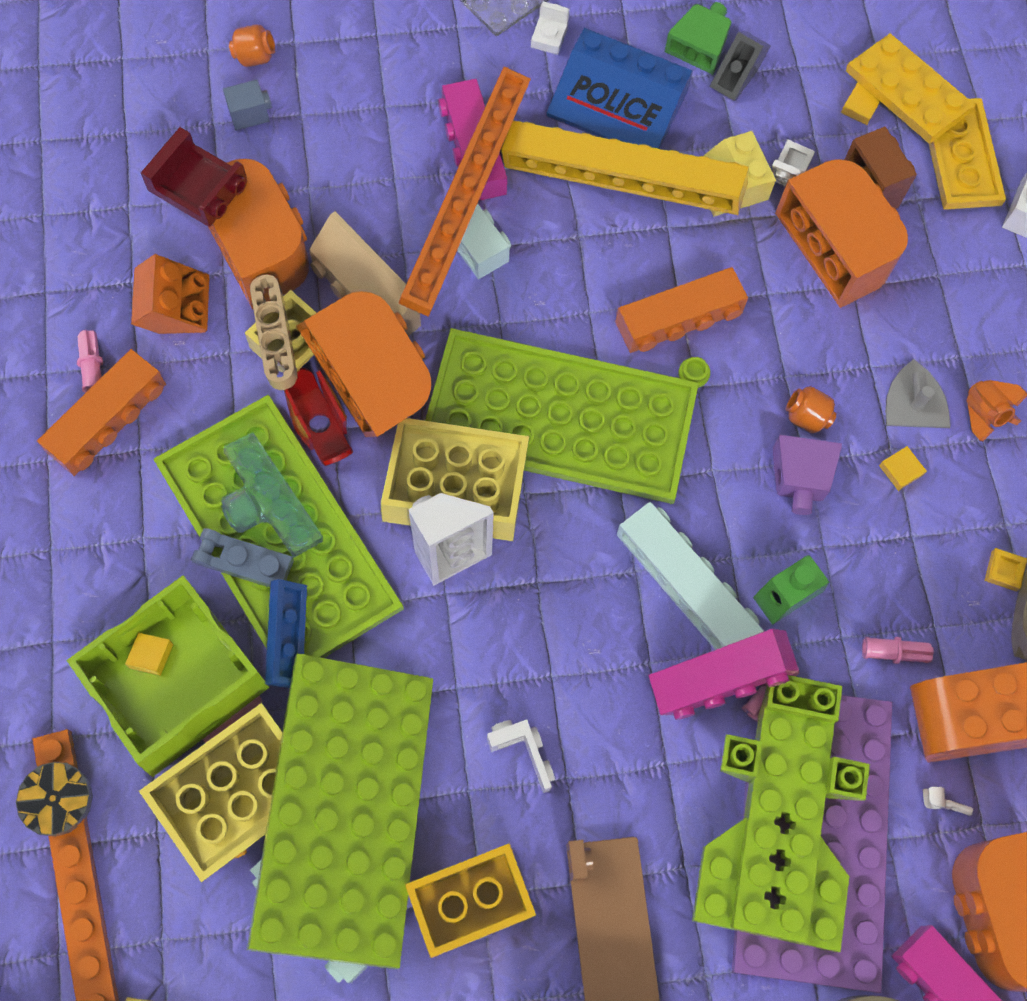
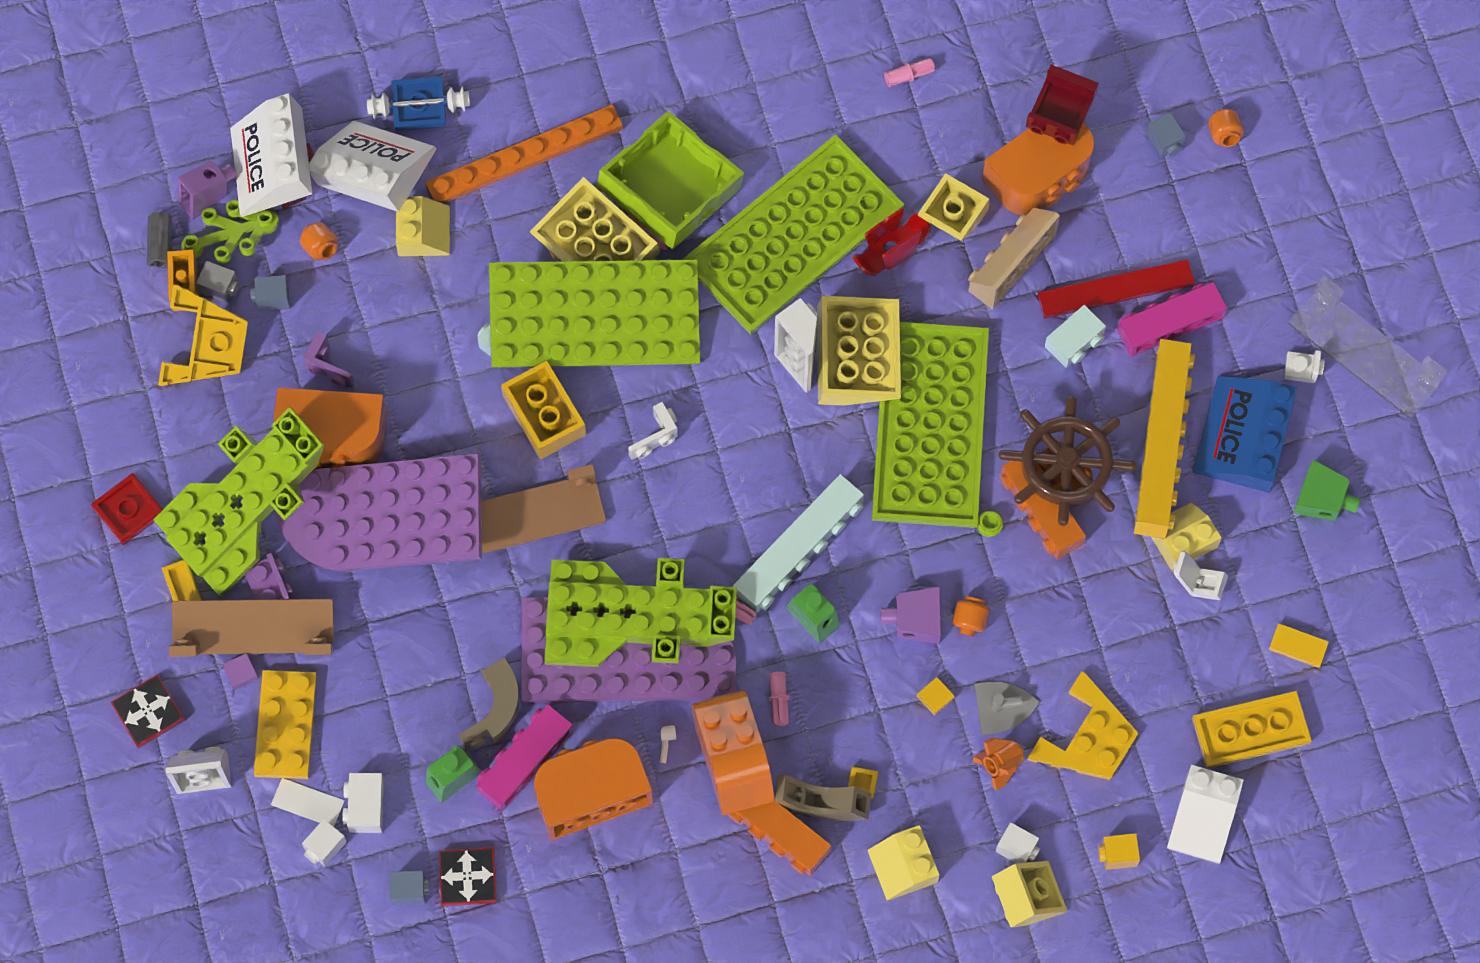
camera: 85 degrees right, 0 degrees up
tile [16,762,93,837] -> none
orange brick [37,349,166,476] -> none
yellow tile [125,633,173,676] -> none
orange slope [131,254,209,334] -> none
sand blue plate [191,528,294,588] -> none
clear light blue plate [221,432,323,558] -> none
tan beam [250,274,298,390] -> none
blue plate [265,579,307,688] -> none
orange brick [296,291,431,437] -> none
orange plate [398,66,531,317] -> none
dark pink brick [648,629,799,720] -> none
dark grey slope [709,32,771,101] -> none
orange brick [775,159,908,308] -> none
dark orange brick [844,126,917,209] -> none
yellow plate [846,33,975,144] -> none
none -> reddish brown brick [998,396,1136,526]
none -> yellow wing [1027,671,1138,780]
none -> red tile [1037,259,1195,319]

